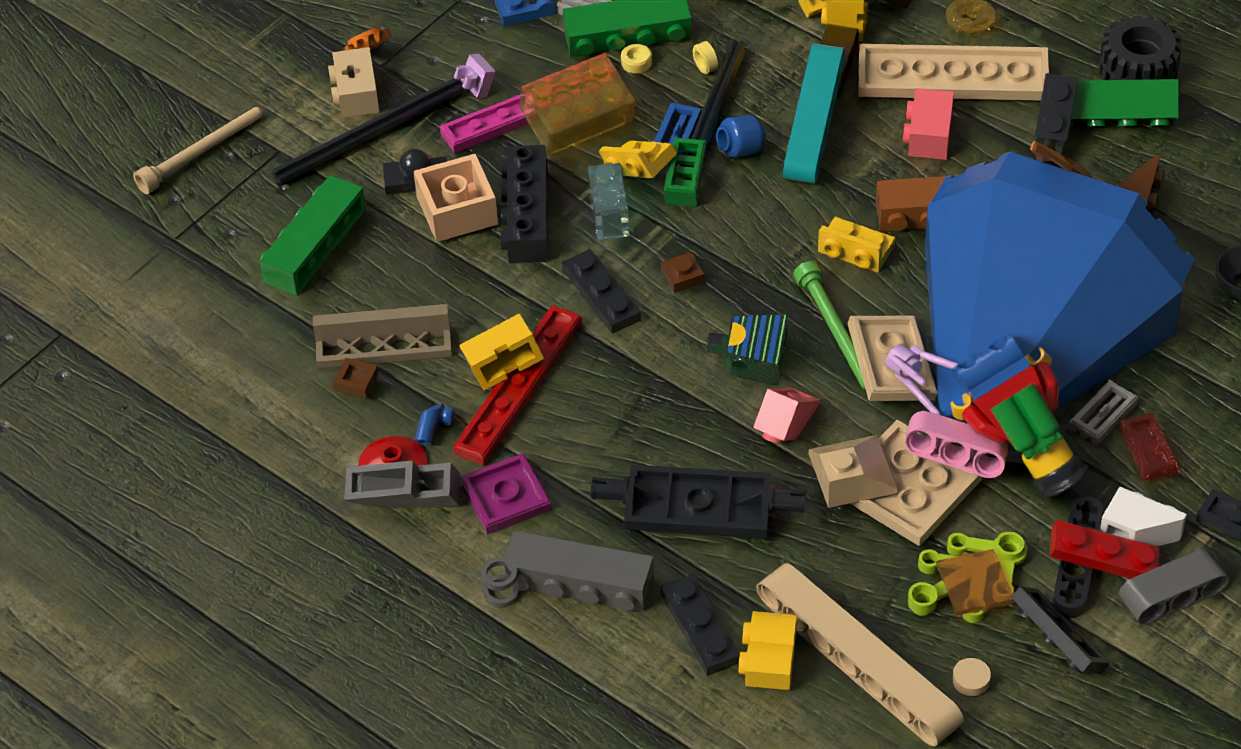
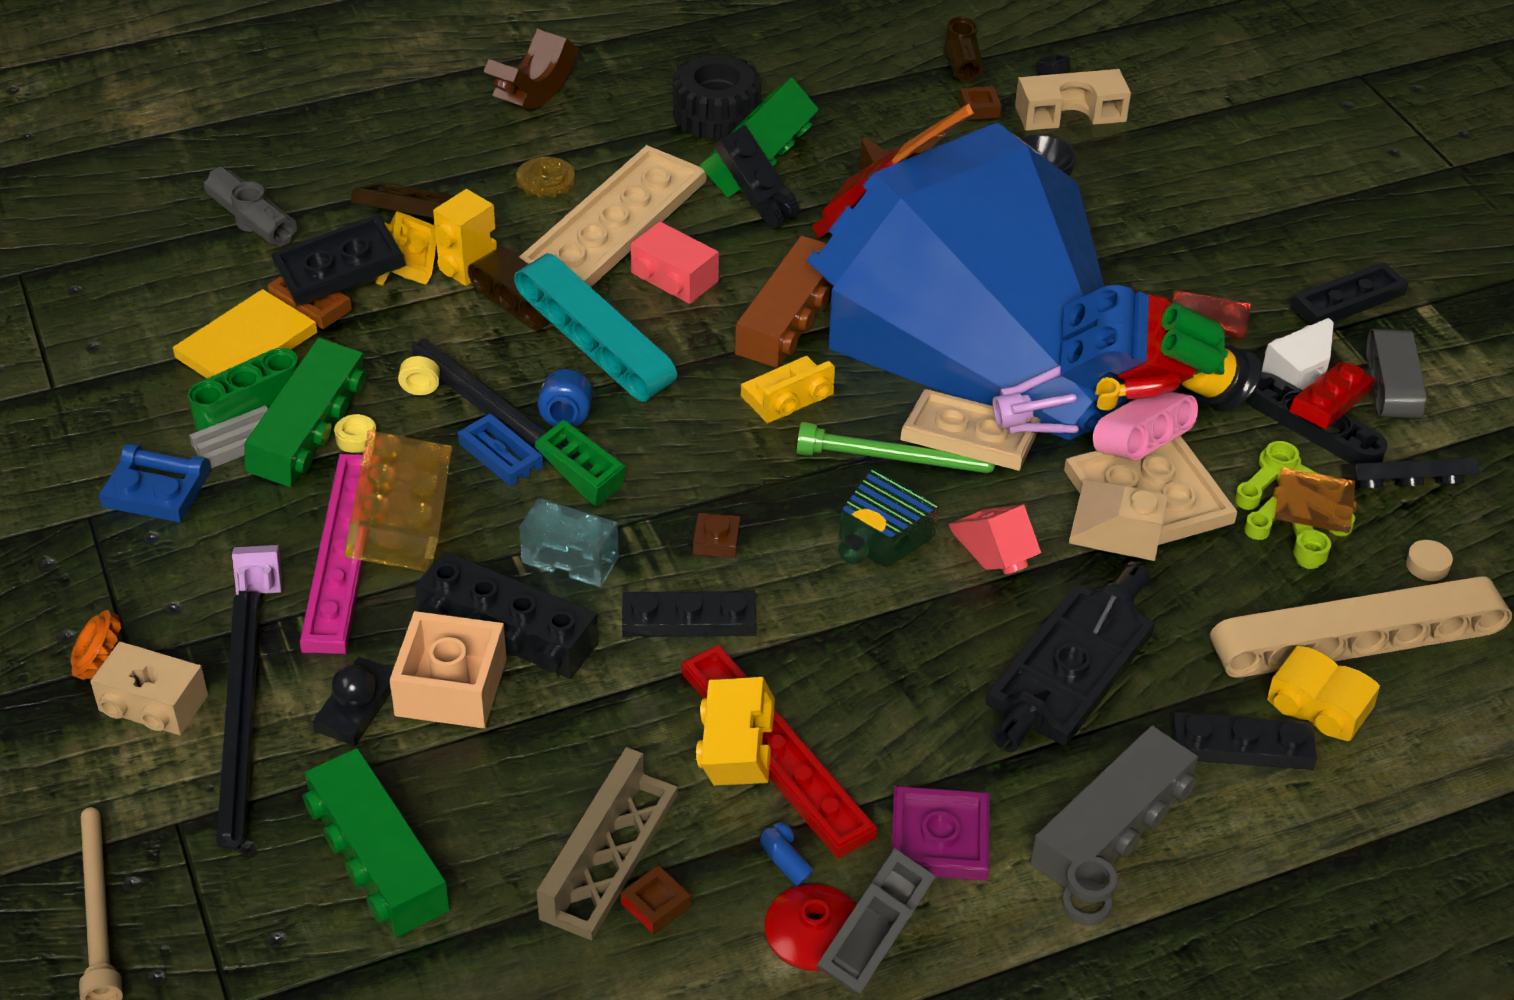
camera: 65 degrees left, 5 degrees down
yellow bracket [599,140,677,178] -> none

